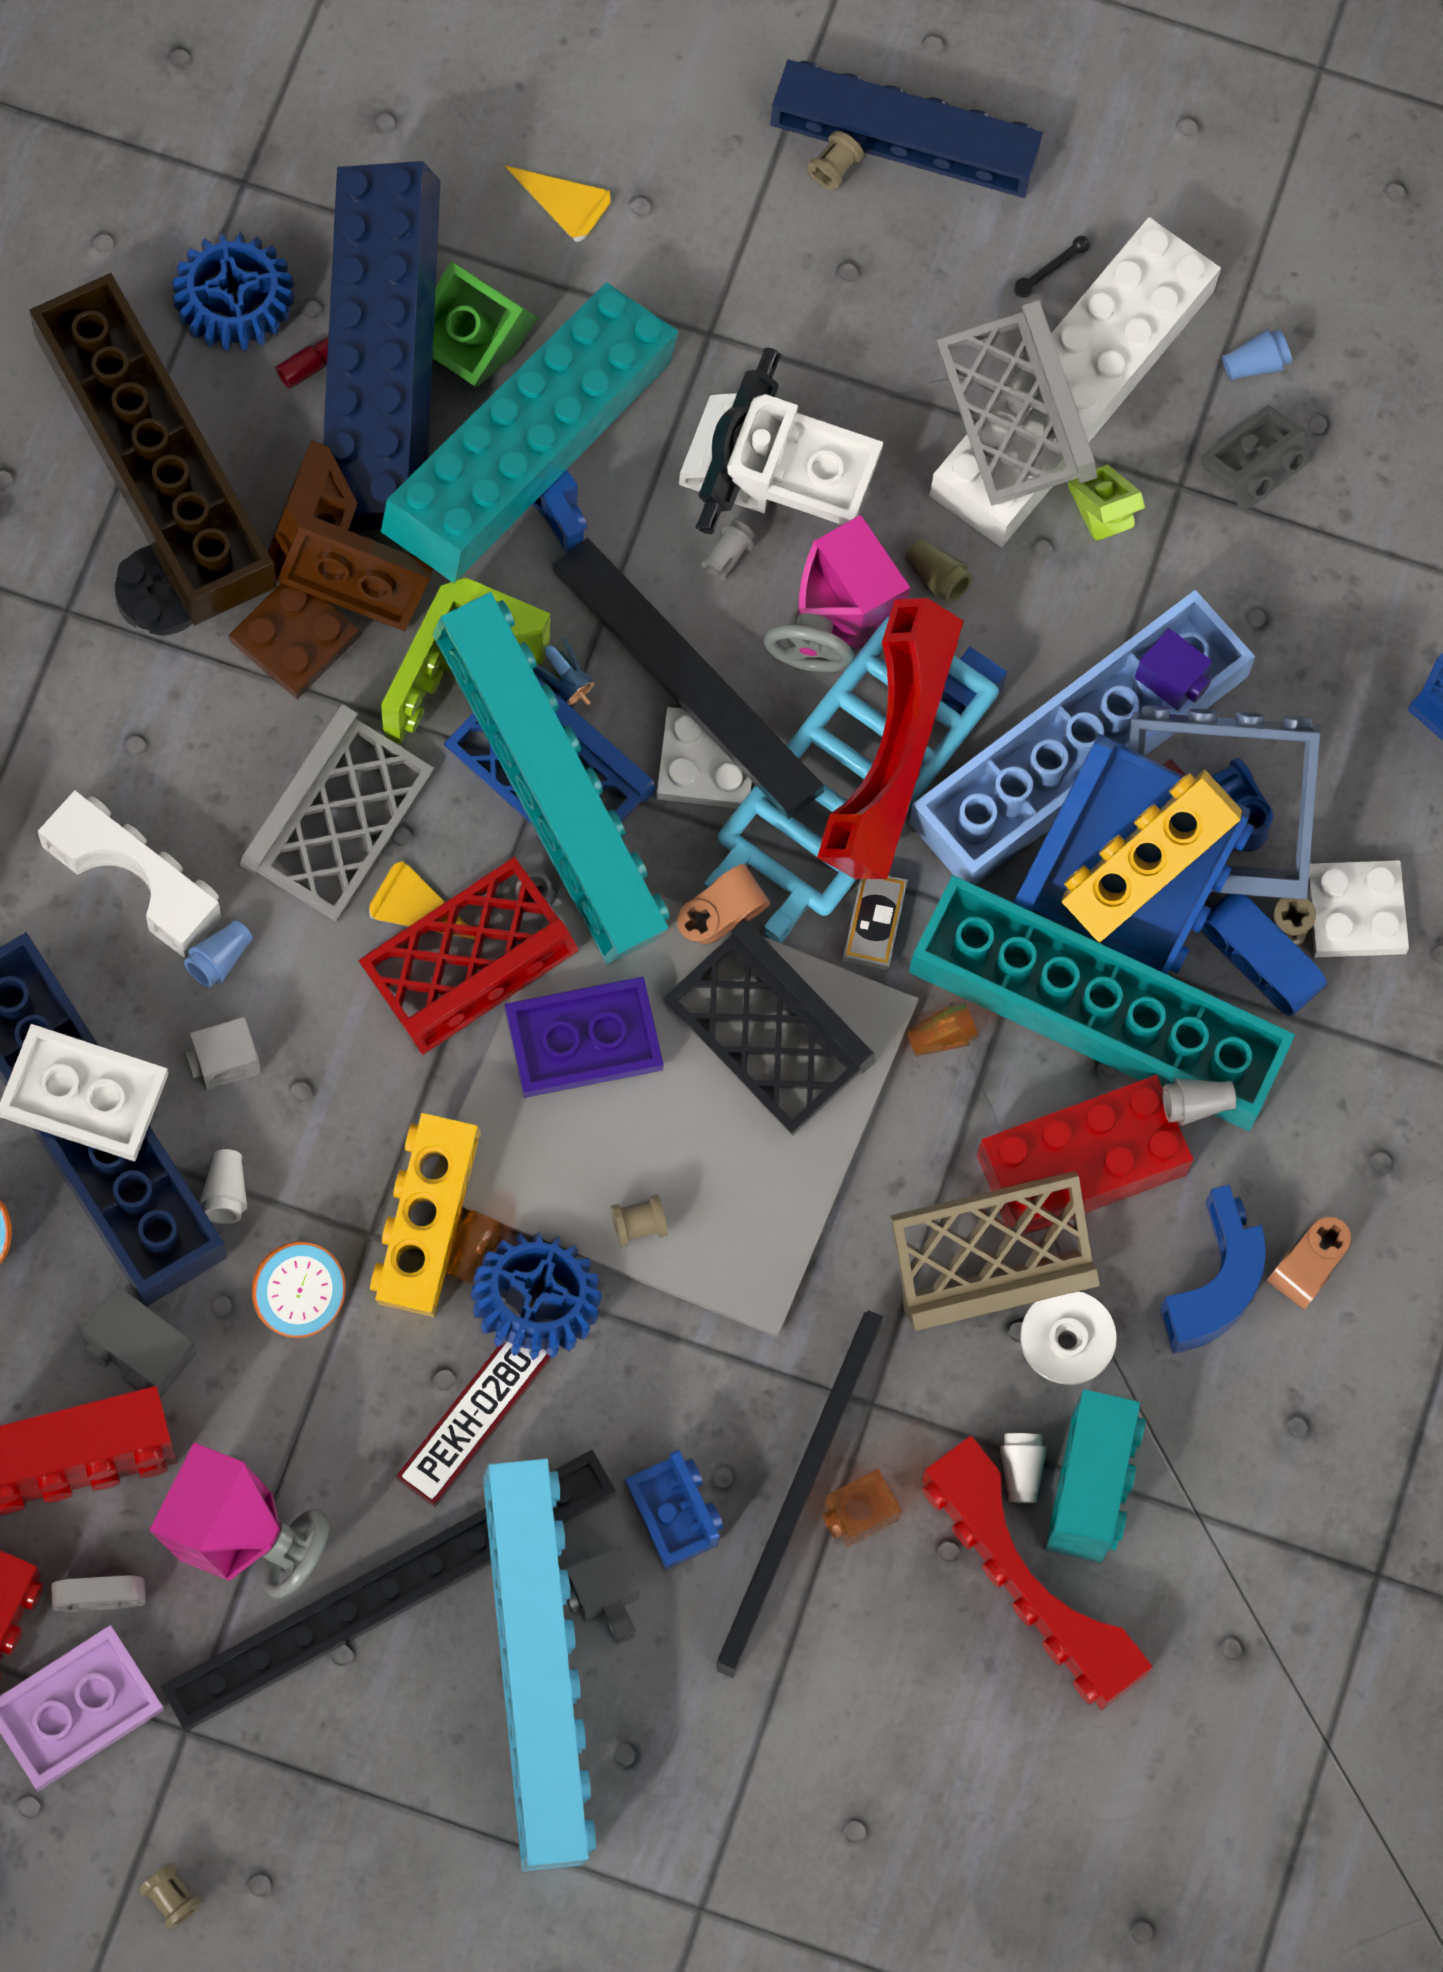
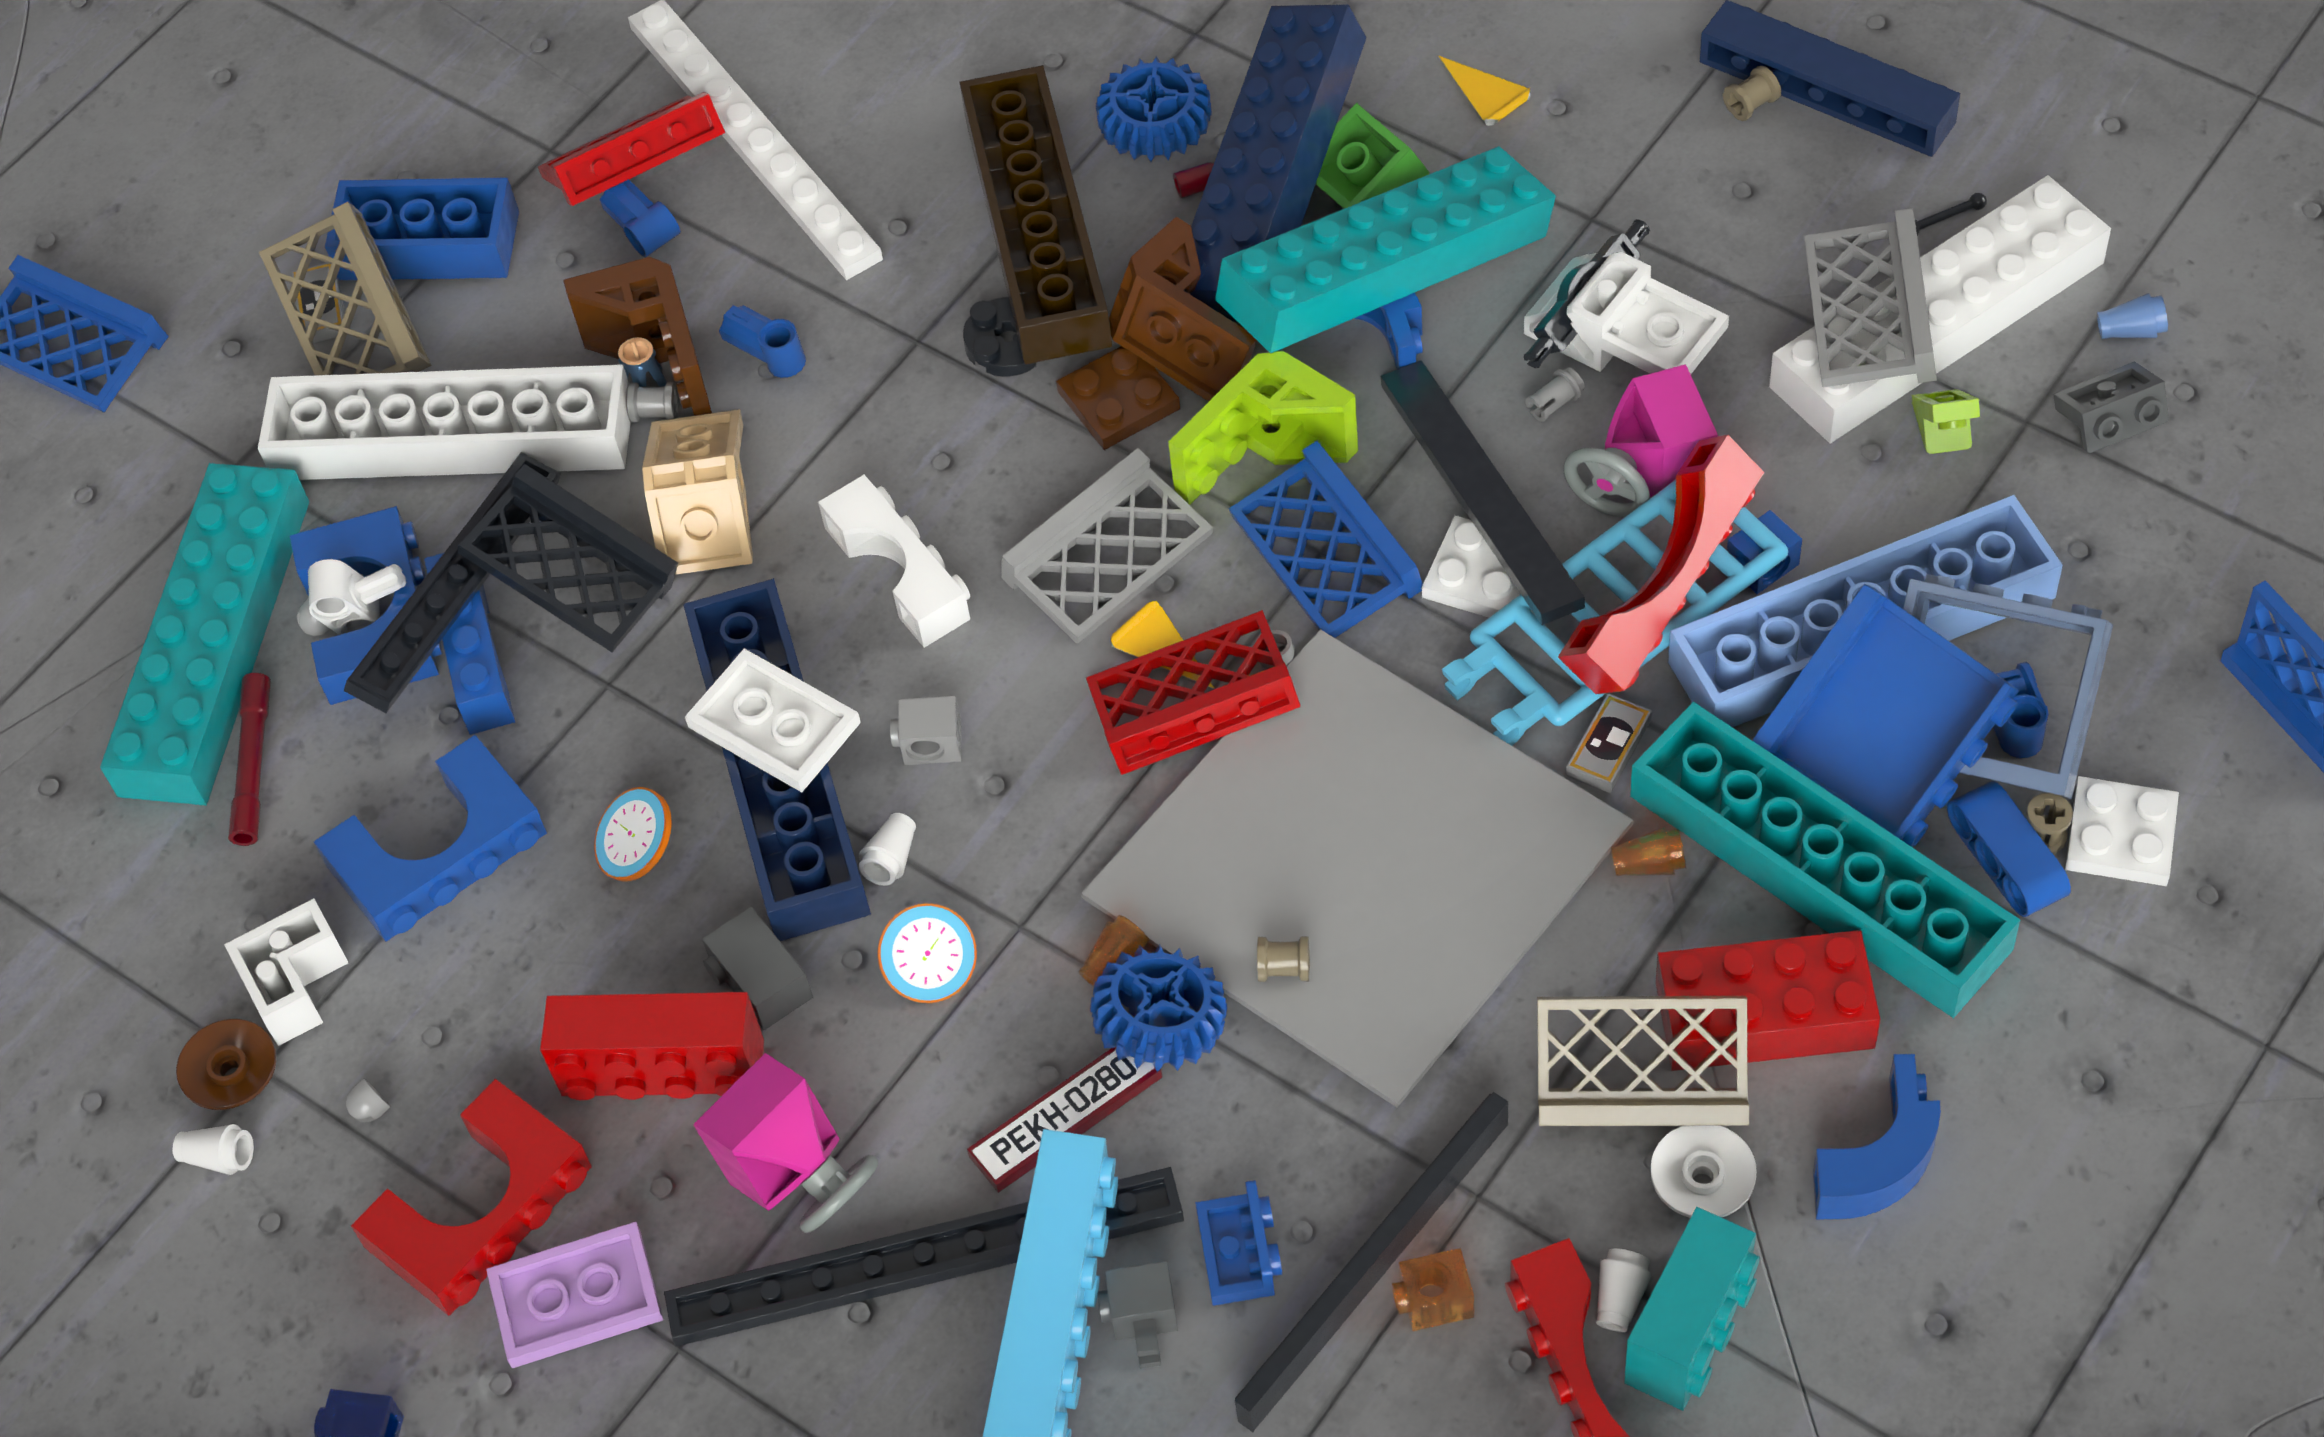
camera: 30 degrees right, 15 degrees down
light grey beam [51,1575,146,1612] -> none
medium blue cone [184,920,253,988] -> none
yellow brick [370,1113,481,1317] -> none
teal brick [432,592,670,966] -> none
dark purple plate [505,976,664,1098] -> none
flat silver piece [532,637,595,706] -> none
black fence [663,918,876,1136] -> none
nougat piece [677,864,771,944] -> none
olive cone [906,538,973,603] -> none
yellow brick [1061,769,1243,943] -> none
dark purple brick [1134,627,1212,711] -> none
light grey cone [1163,1078,1236,1126] -> none
nougat piece [1267,1217,1351,1310] -> none

